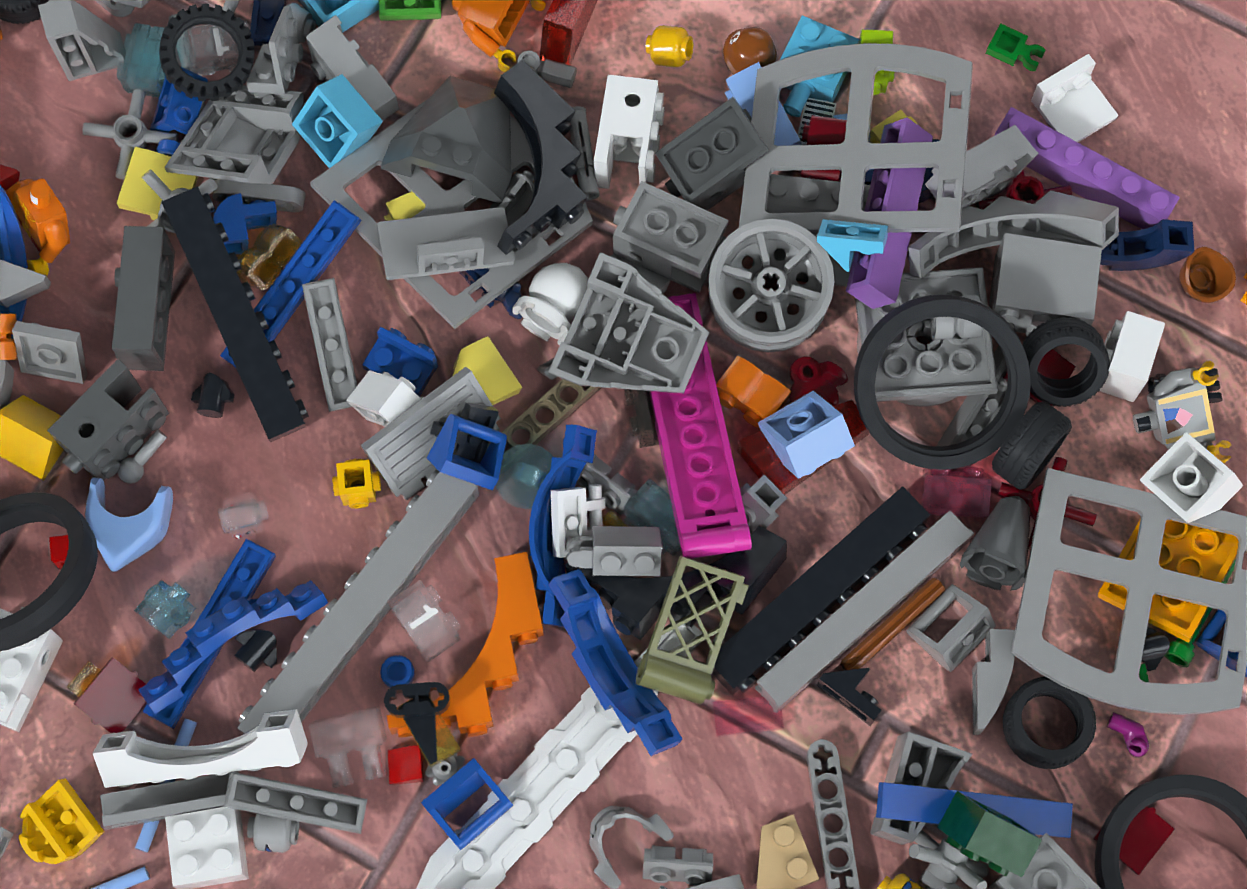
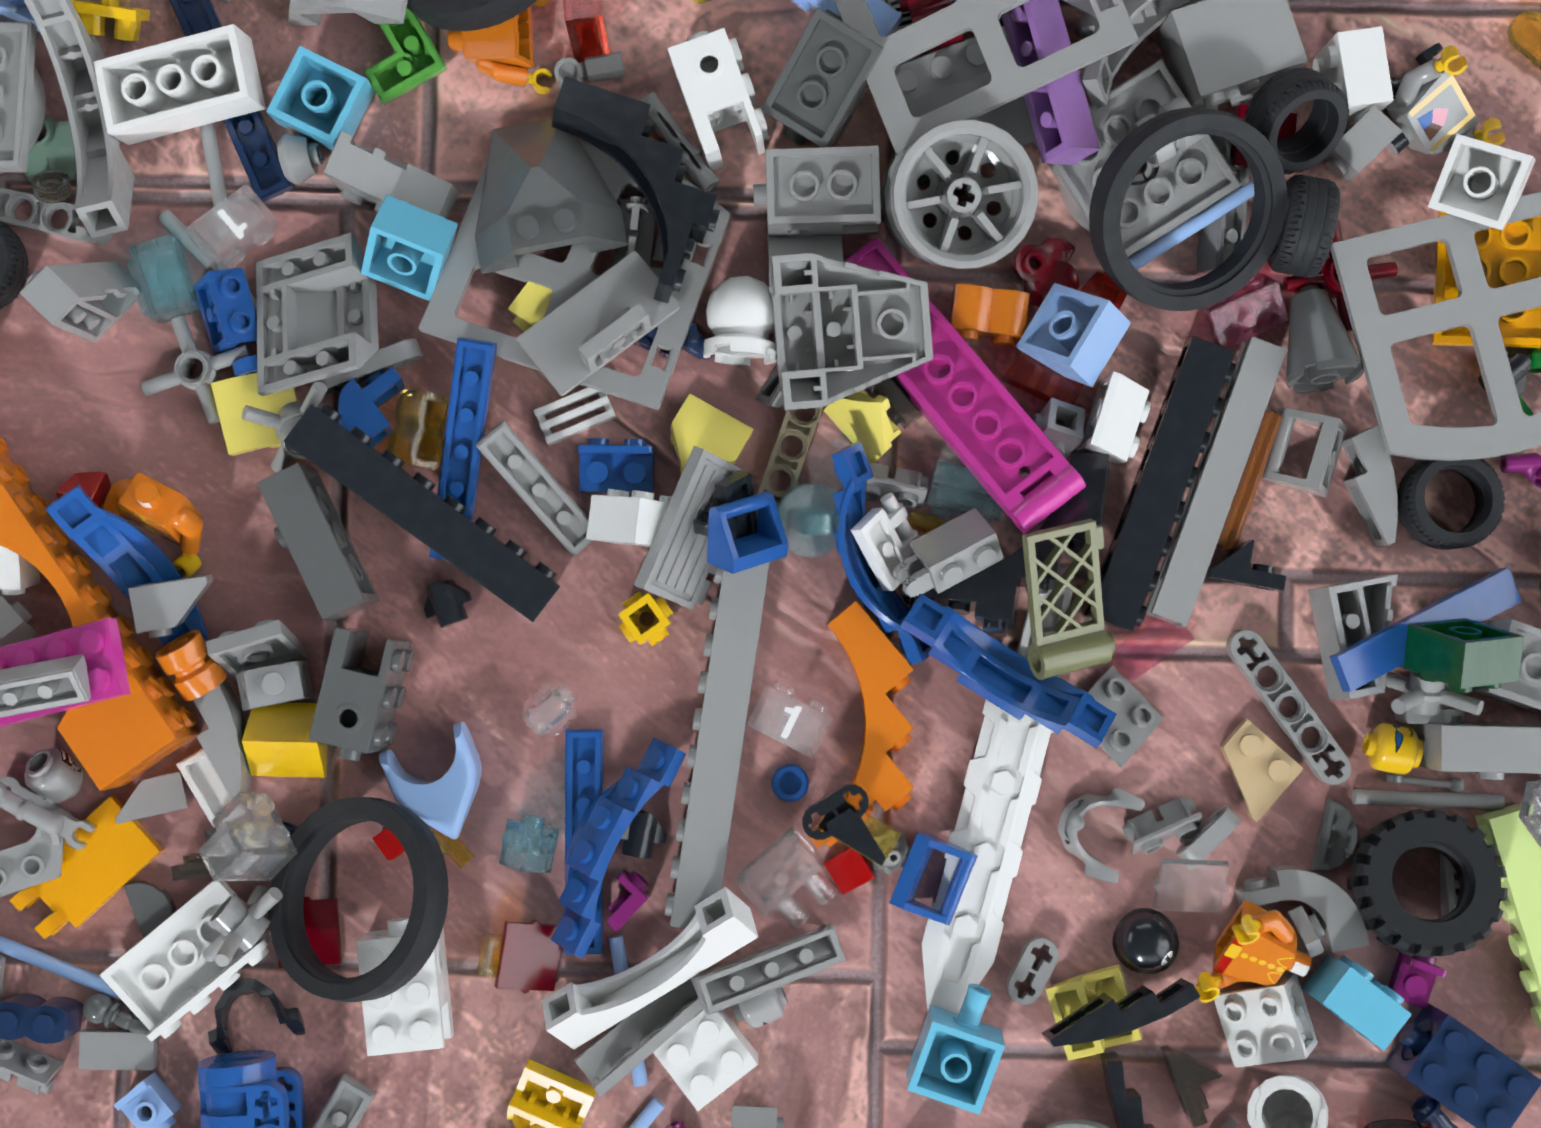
camera: 25 degrees left, 15 degrees up
light grey bar [117,429,167,484] -> none
black tyre [159,4,255,101] -> none
light grey bracket [247,6,303,94] -> none
medium azure slope [817,219,888,272] -> none
none -> light grey torso [236,661,314,711]
none -> clear yellow arm [432,831,475,869]
none -> white tile [533,387,617,446]
none -> magenta bracket [606,869,651,932]
none -> light yellow slope [823,389,901,463]
none -> white slope [1078,371,1151,465]
none -> light grey hinge [1088,665,1164,768]
none -> light blue bar [1128,179,1254,270]
none -> light grey slope [1324,105,1402,182]

